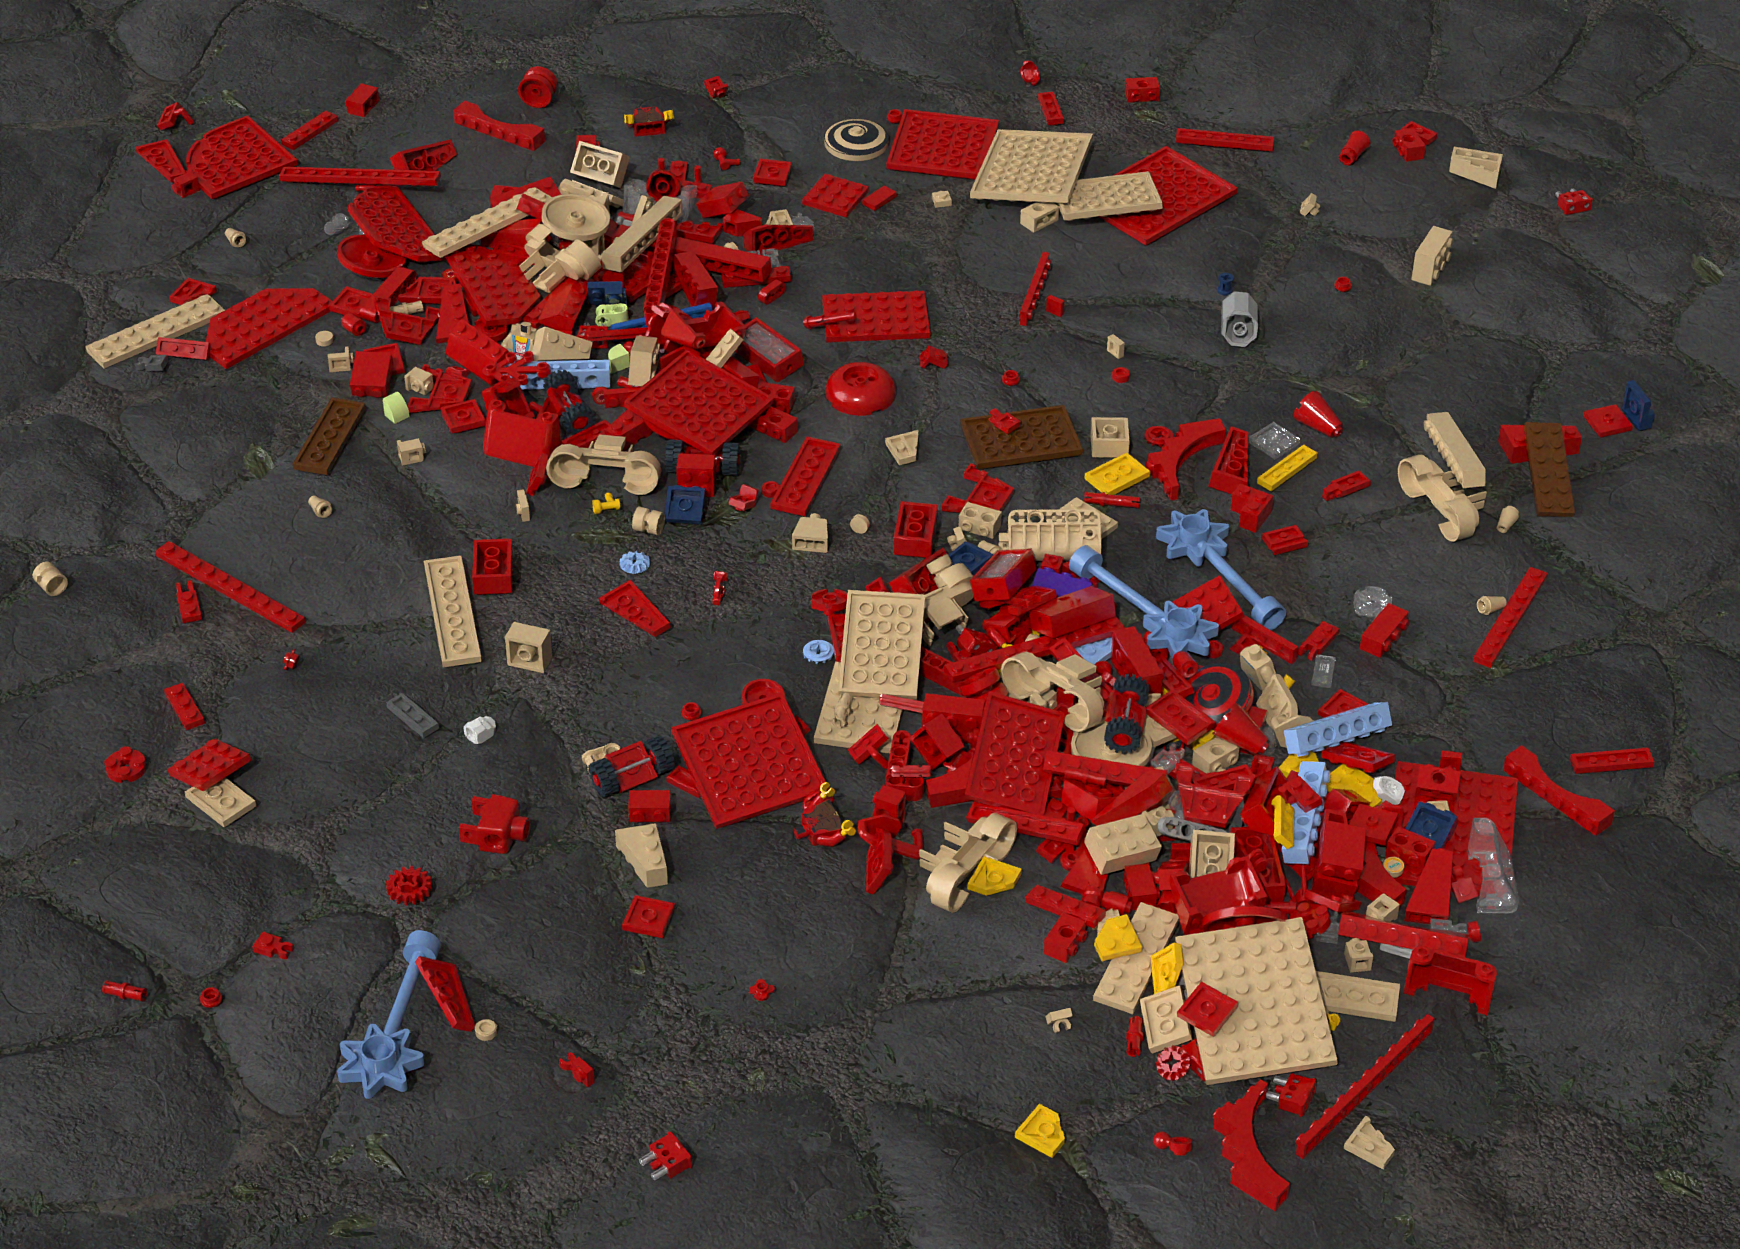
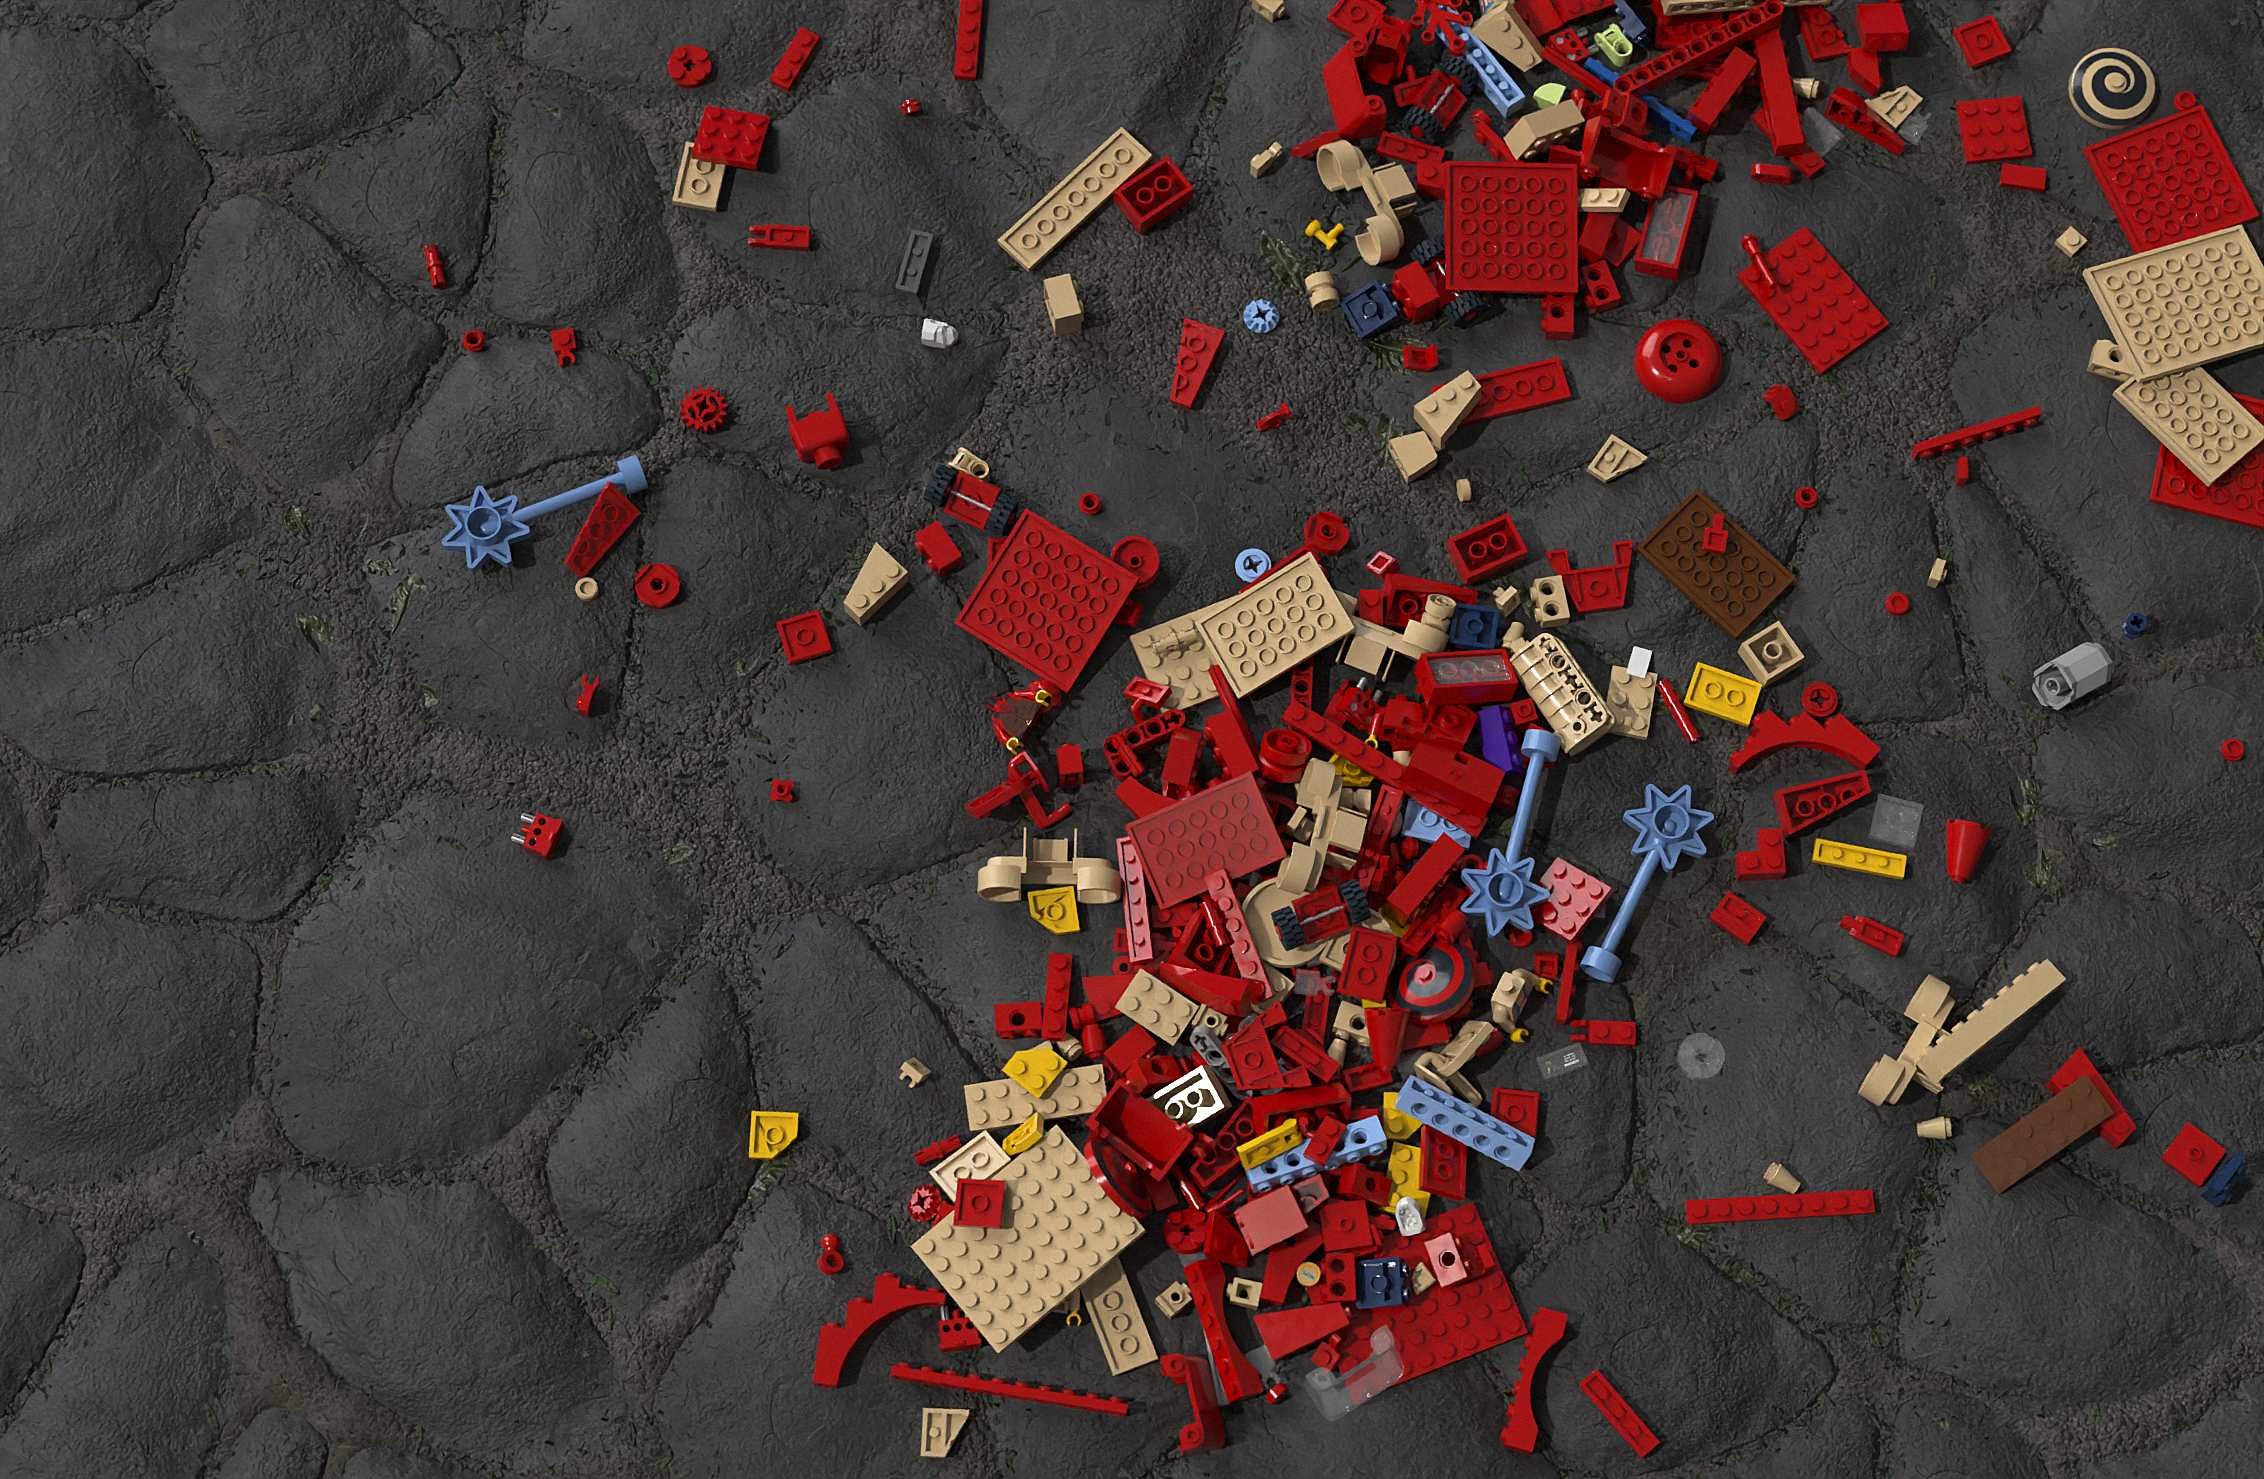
camera: 55 degrees right, 30 degrees up
red tile [762,481,780,498] -> none
red brick [1360,603,1409,658] -> none
none -> red plate [635,563,681,610]
none -> red hinge [748,224,811,250]
none -> tan wedge [1414,370,1481,450]
none -> white sticker [1626,646,1652,678]

